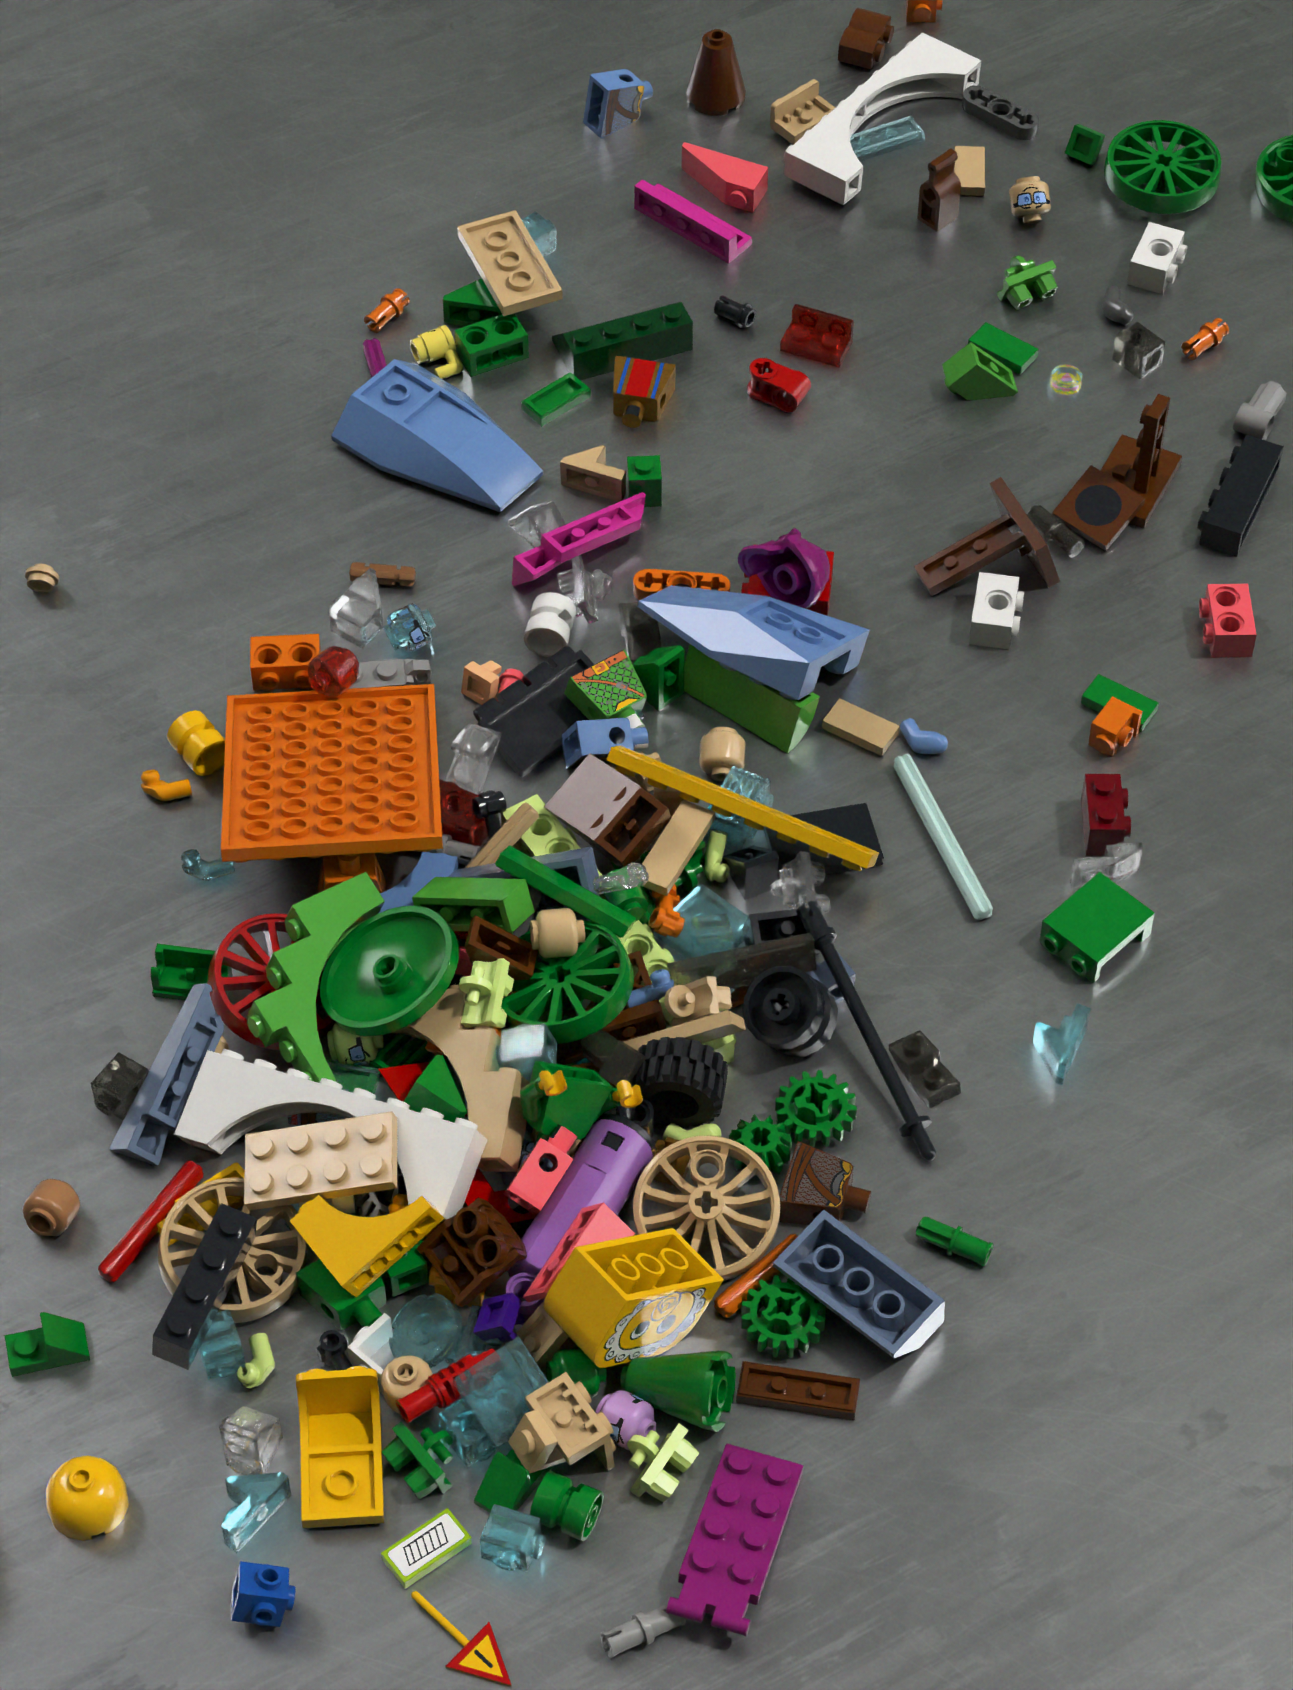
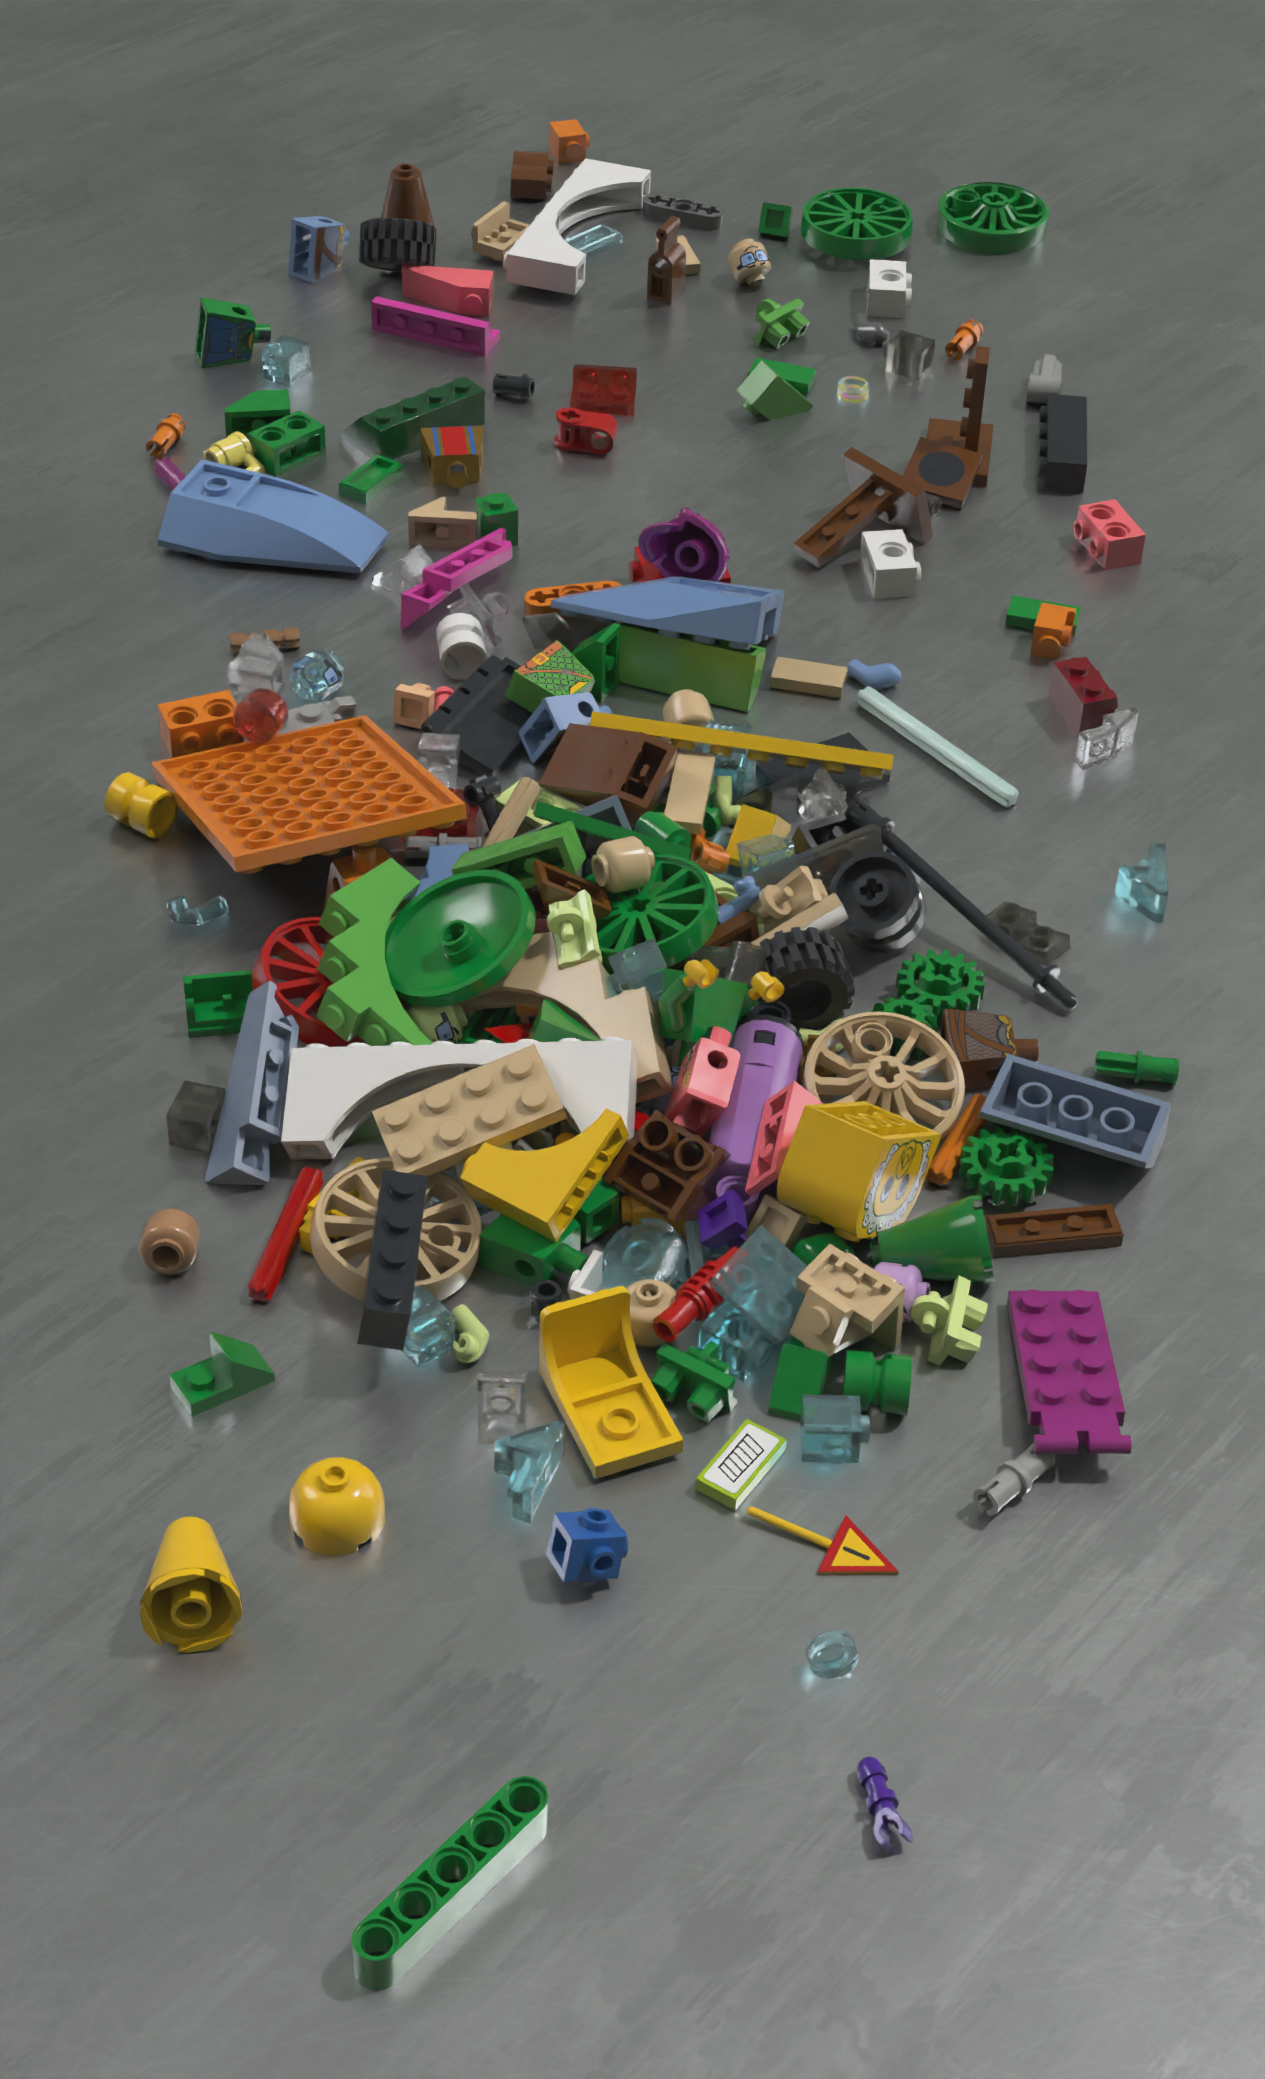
camera: 20 degrees left, 10 degrees down
light orange arm [141,769,192,802] -> none
tan plate [457,210,563,316] -> none
clear arm [593,863,649,894] -> none
green panel [1039,872,1155,983] -> none
none -> torso [194,297,271,367]
none -> black tyre [359,218,437,271]
none -> yellow slope [726,804,791,874]

